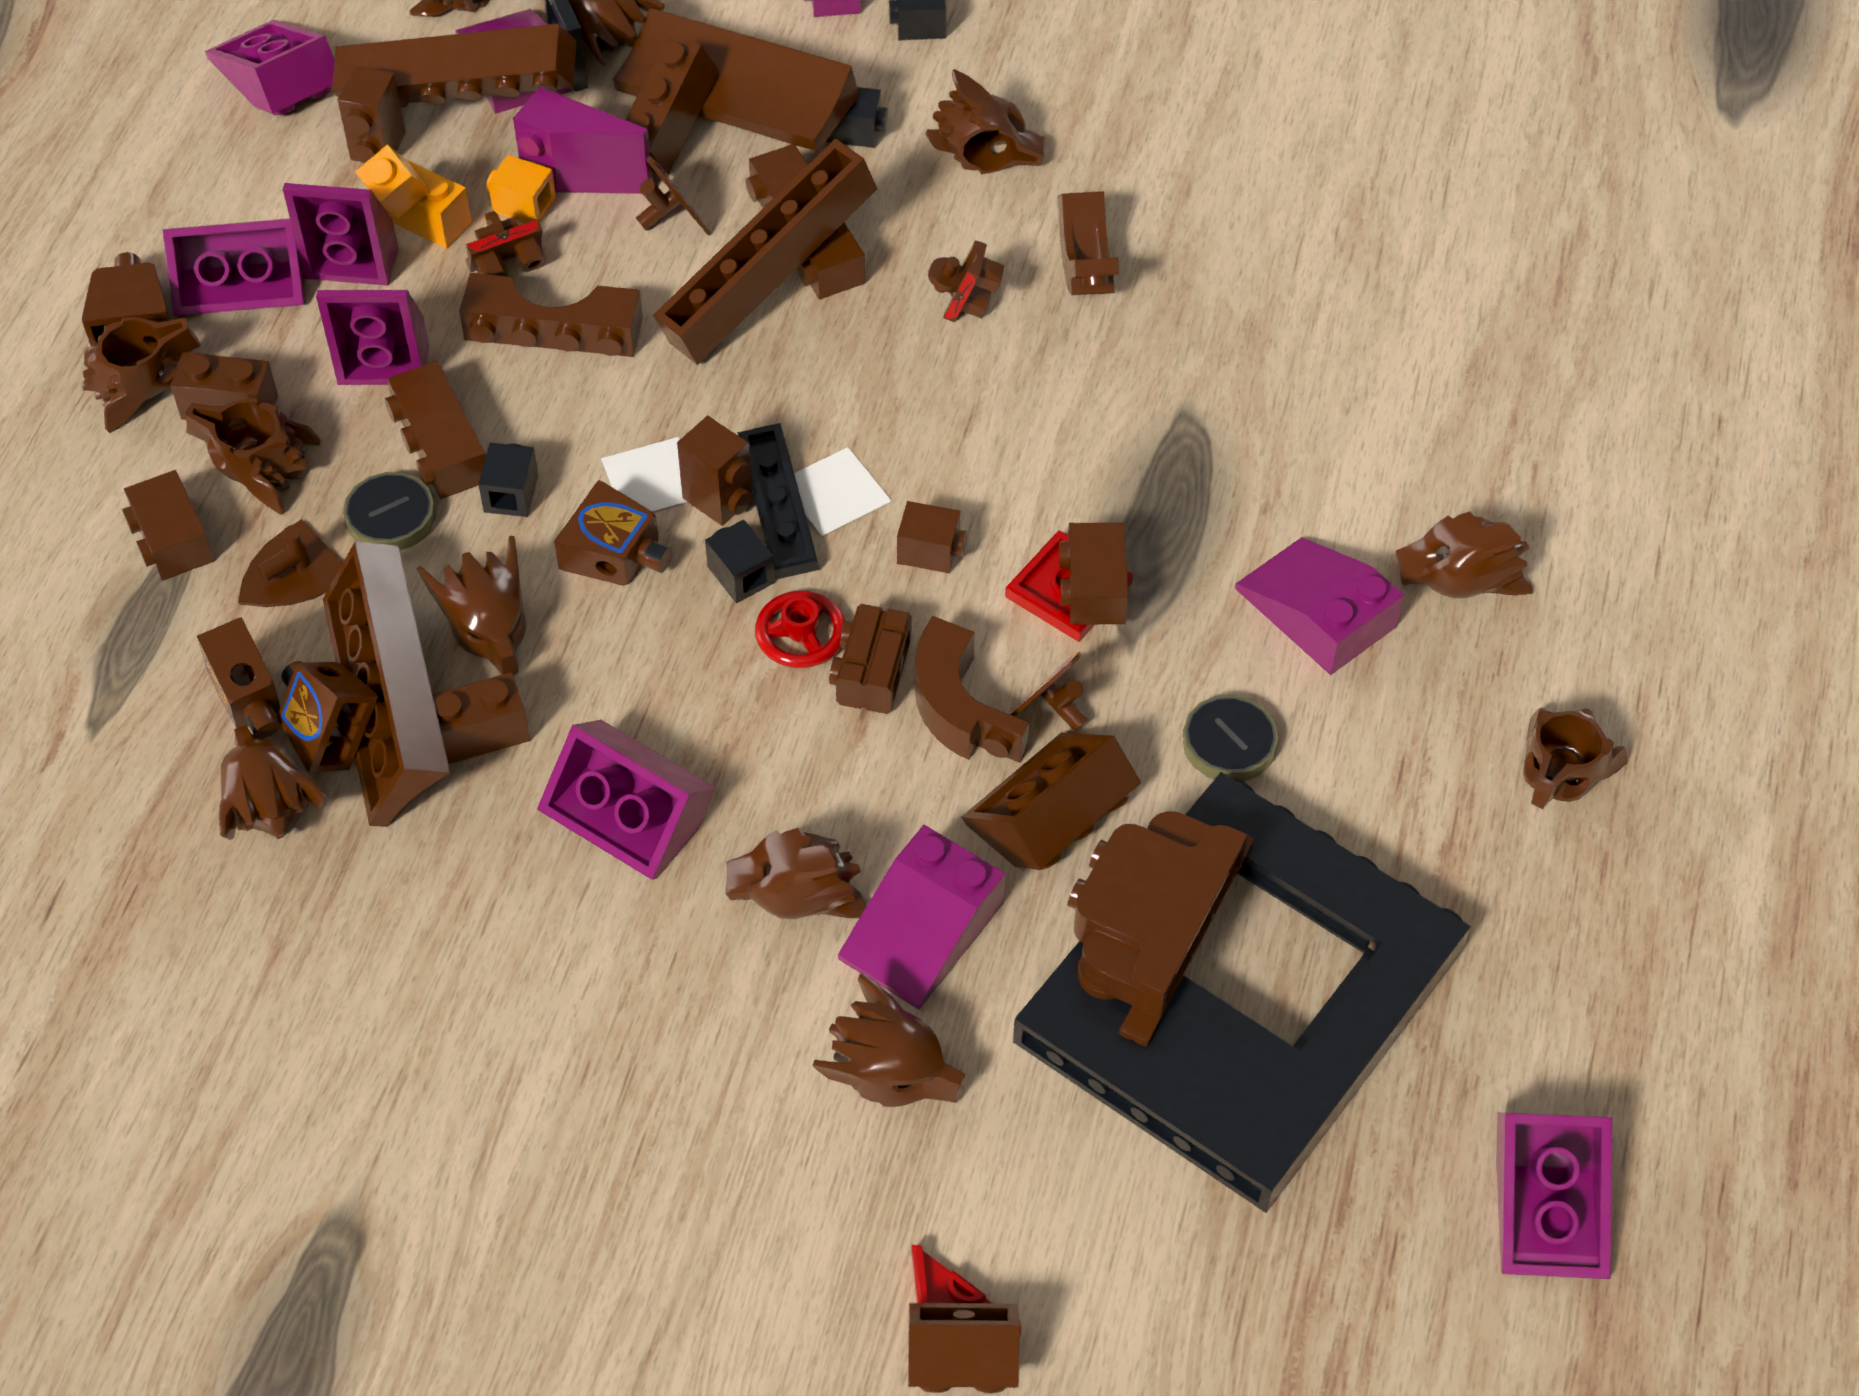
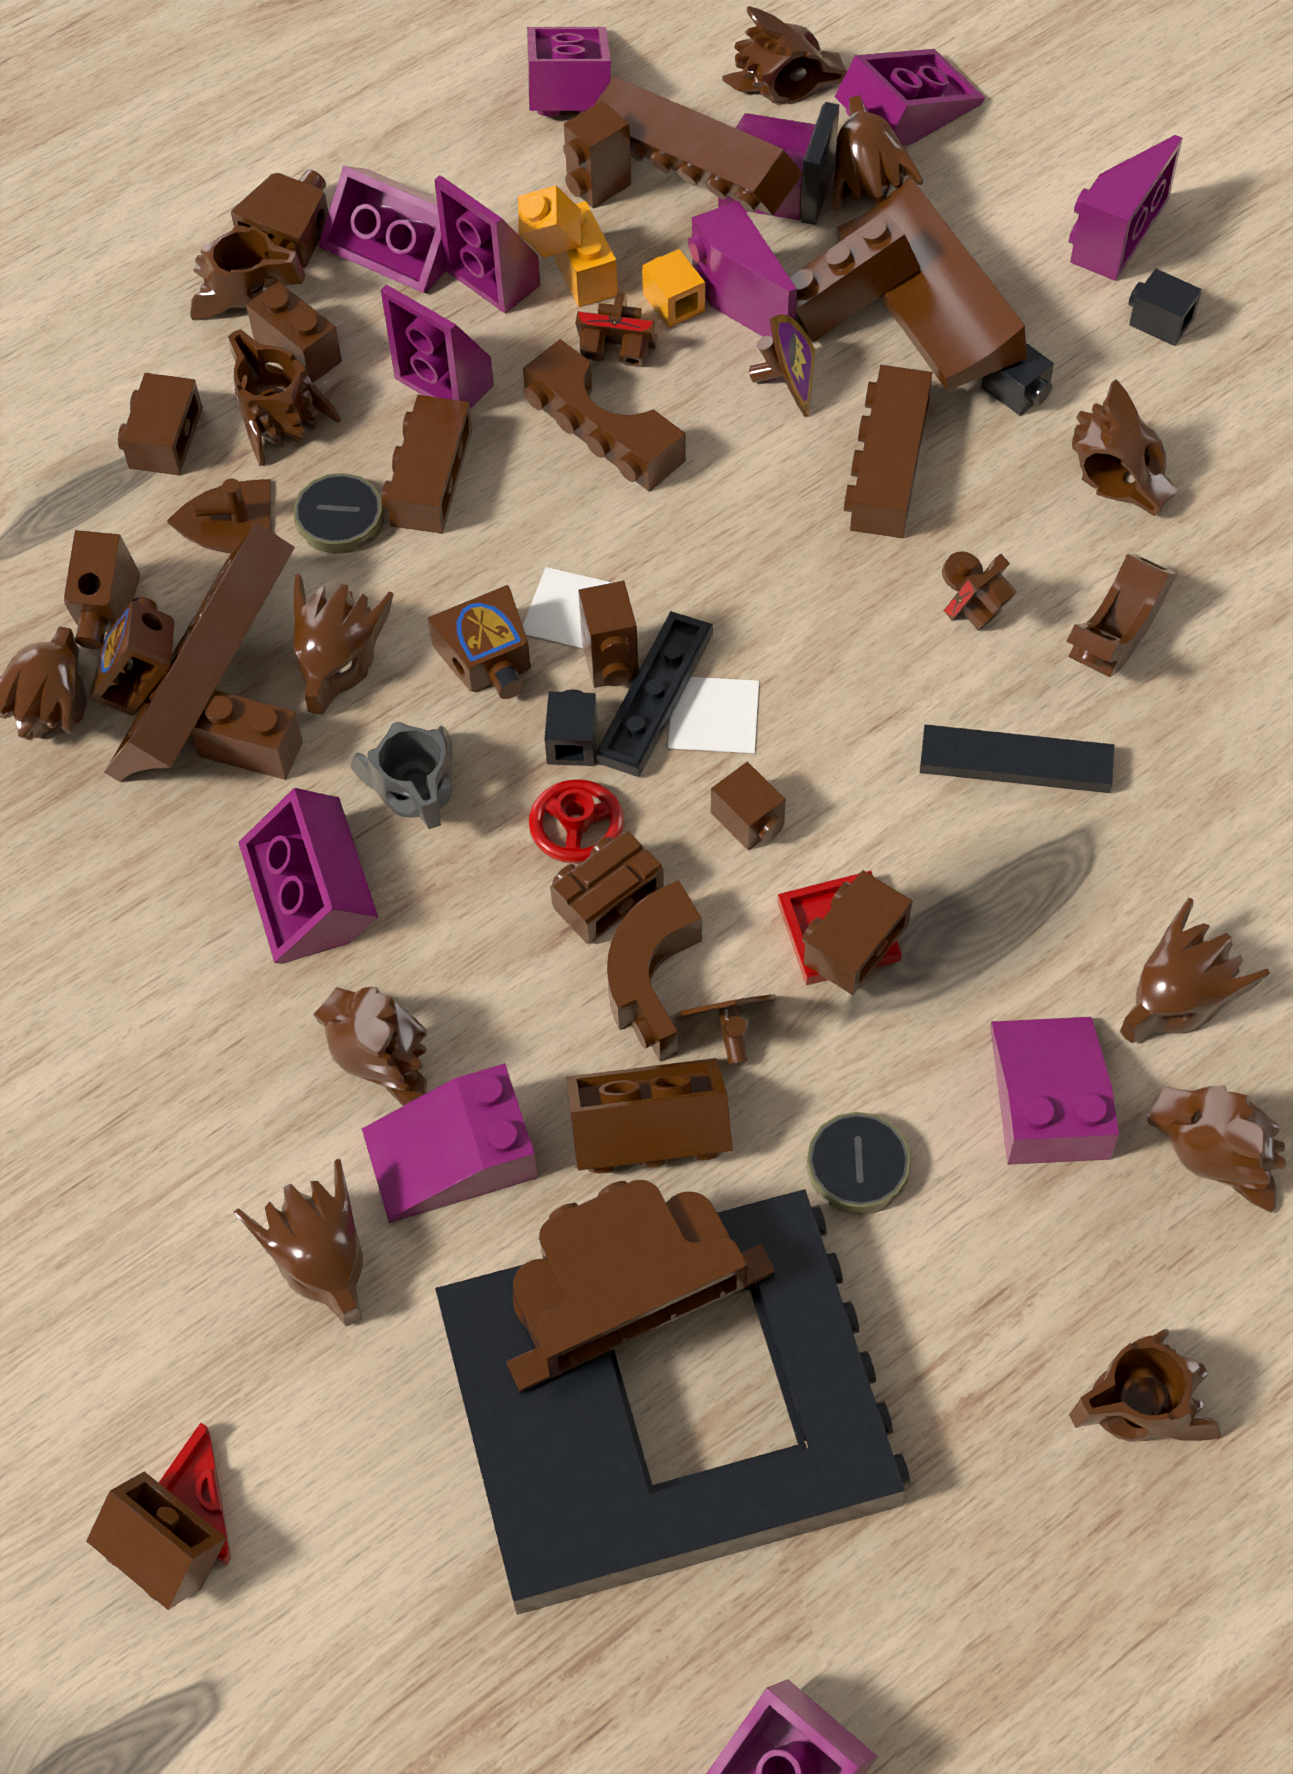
camera: 40 degrees right, 5 degrees up
black brick [478,443,539,517] -> none
reddish brown brick [653,138,878,365] -> none
none -> dark grey piece [351,722,452,829]
none -> black tile [919,724,1115,793]
none -> reddish brown piece [1120,898,1270,1043]

